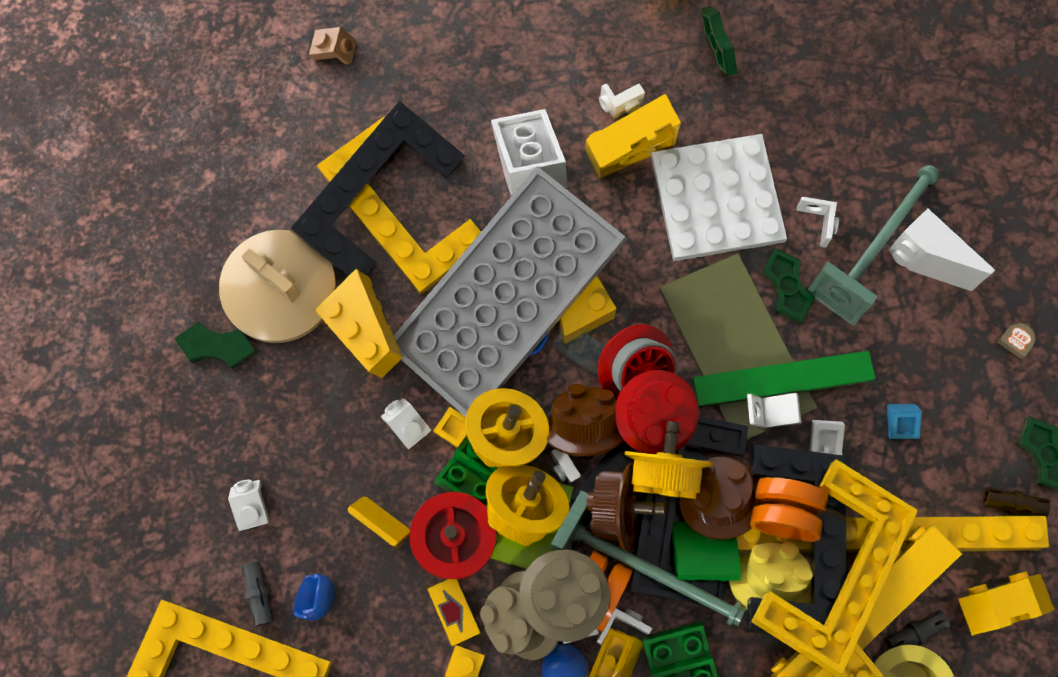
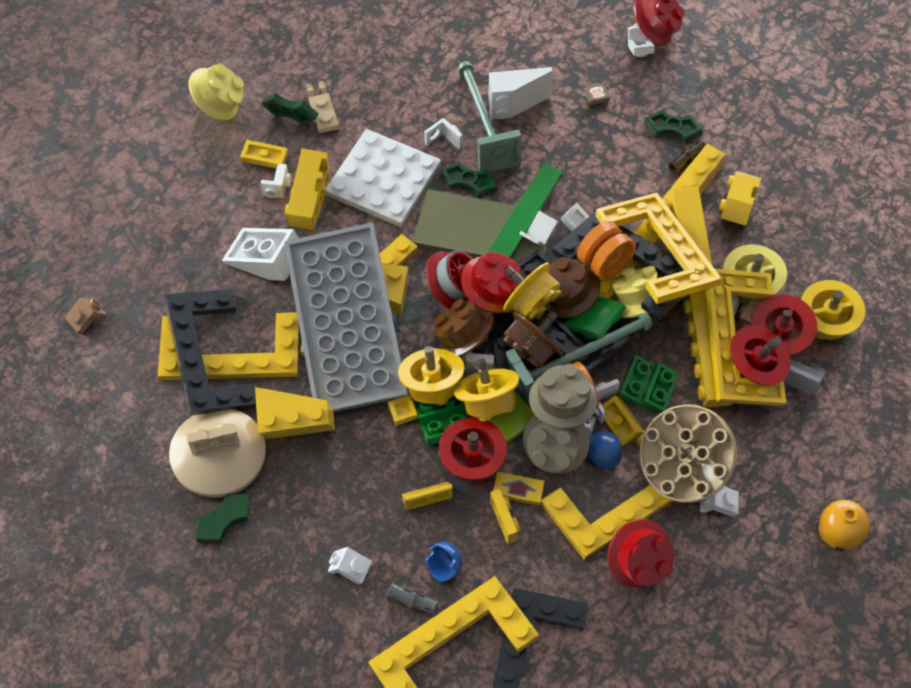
camera: 55 degrees left, 15 degrees down
white bracket [381,398,432,449] -> none
dark grey pin [885,610,950,649] -> none
dark azure slope [887,404,922,439] -> none
none -> yellow plate [240,140,288,169]
none -> tan hinge [306,81,339,134]
none -> yellow plate [380,234,418,266]
none -> yellow plate [490,489,520,544]

